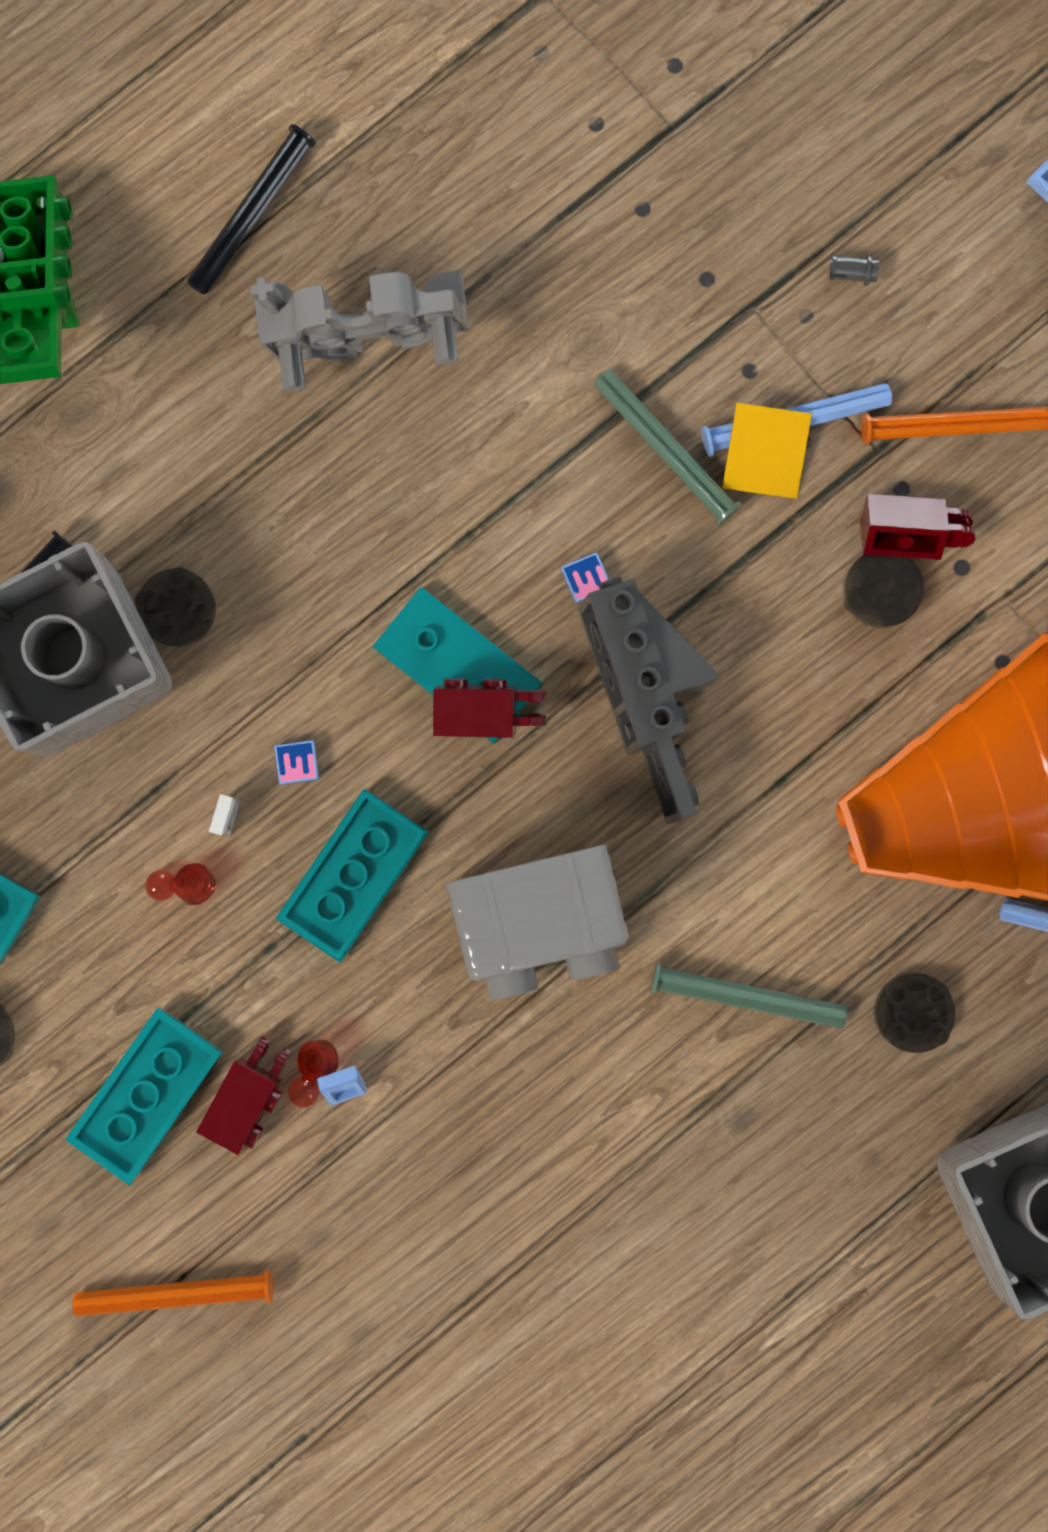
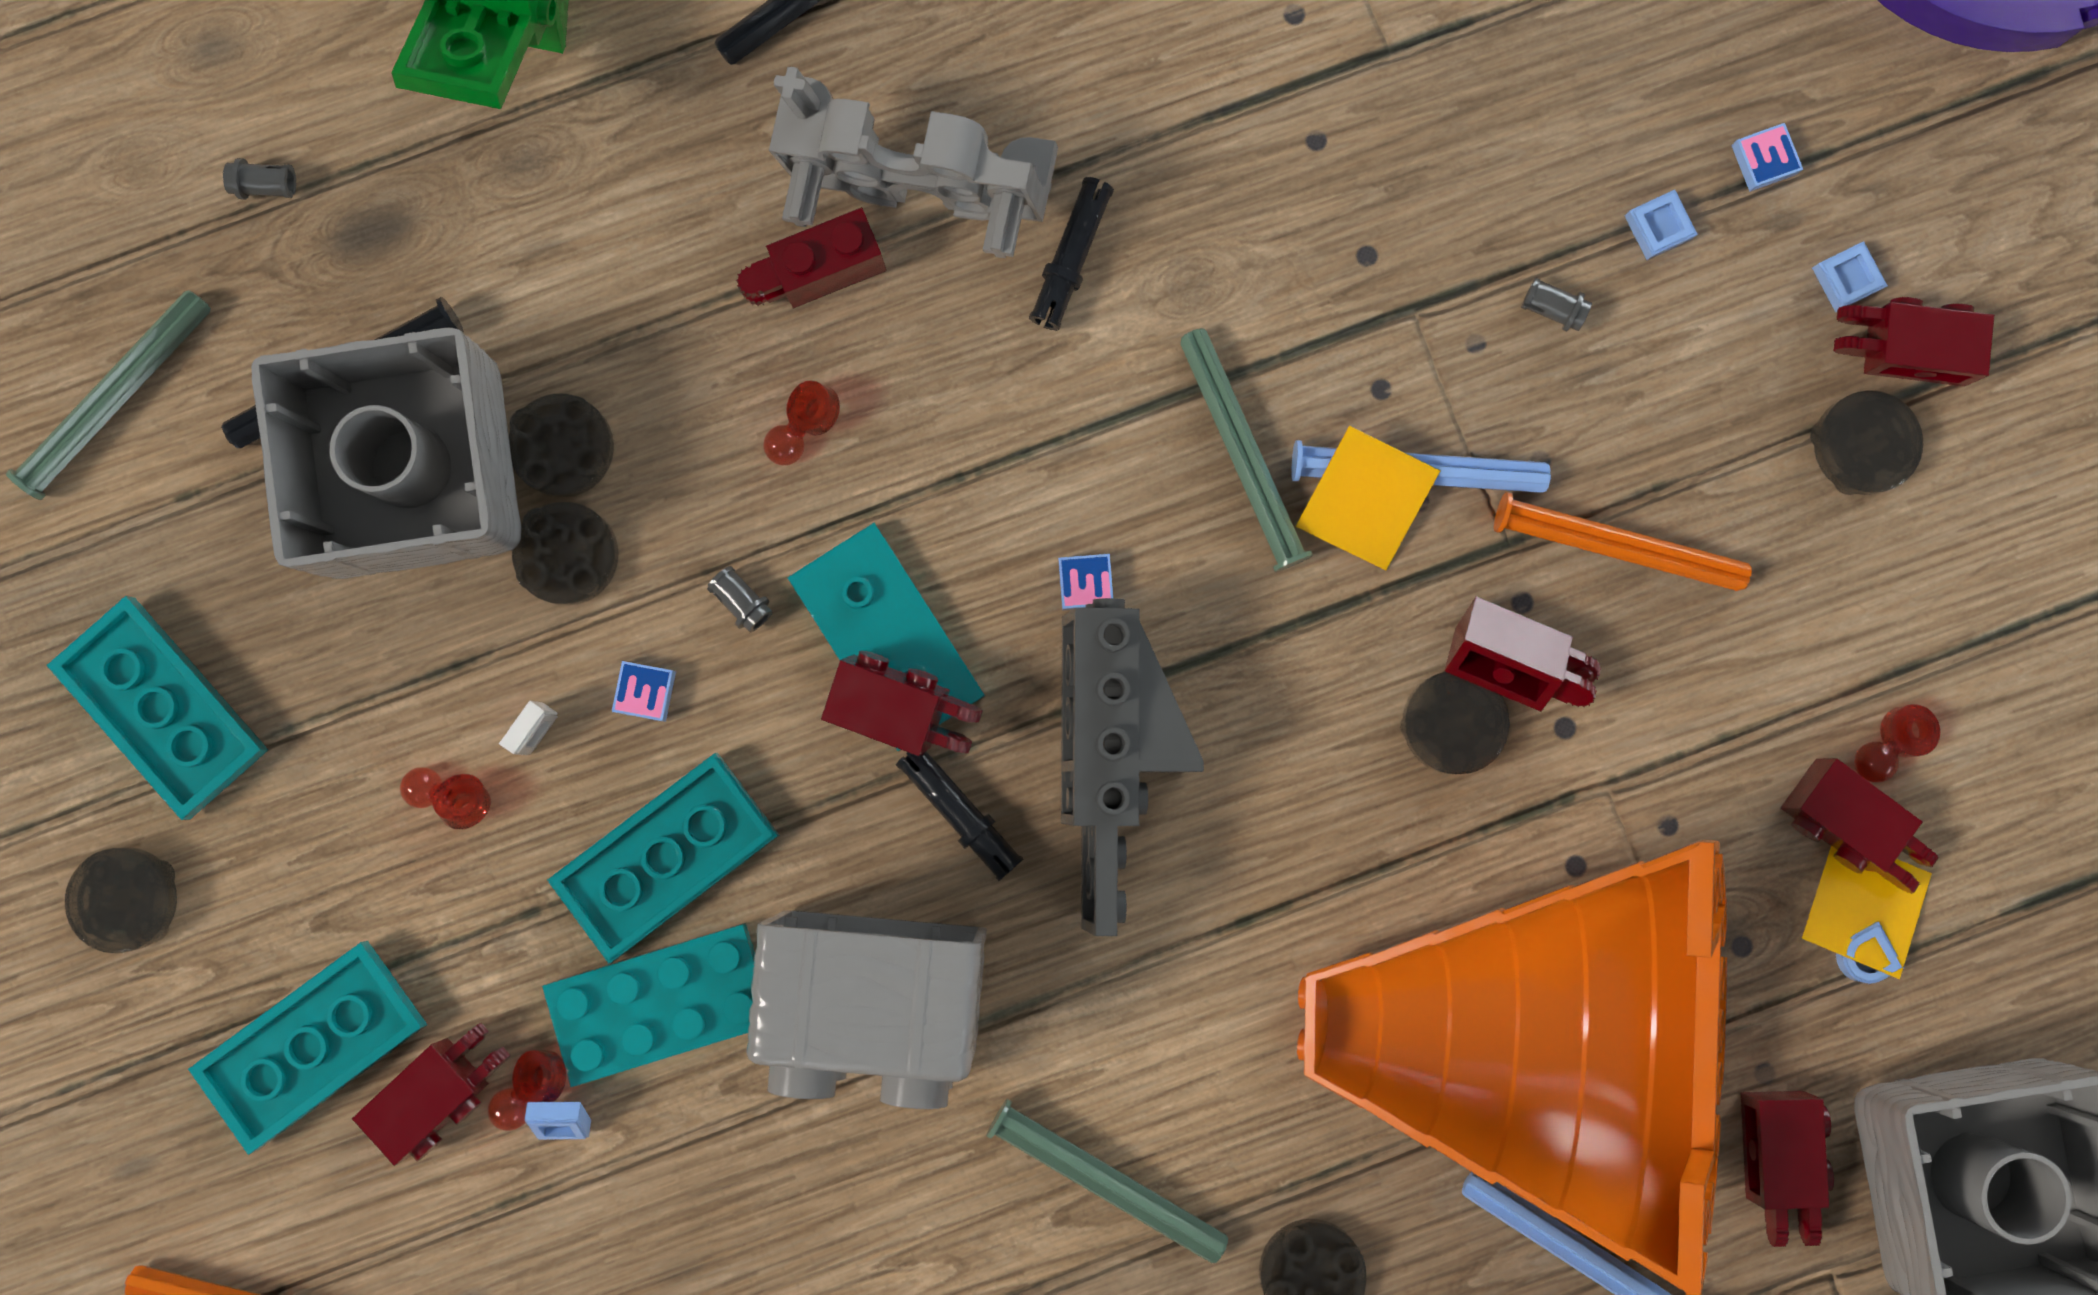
camera: 15 degrees right, 0 degrees up
none -> clear smoke tile [512,502,619,606]
none -> teal plate [542,923,755,1087]
none -> dark grey pin [707,566,773,633]
none -> dark red hinge [736,207,887,309]
none -> clear red plate [763,380,840,466]
none -> black pin [896,751,1024,881]
none -> black pin [1029,177,1114,331]
none -> light blue tile [1624,190,1698,260]
none -> tile [1731,123,1803,192]

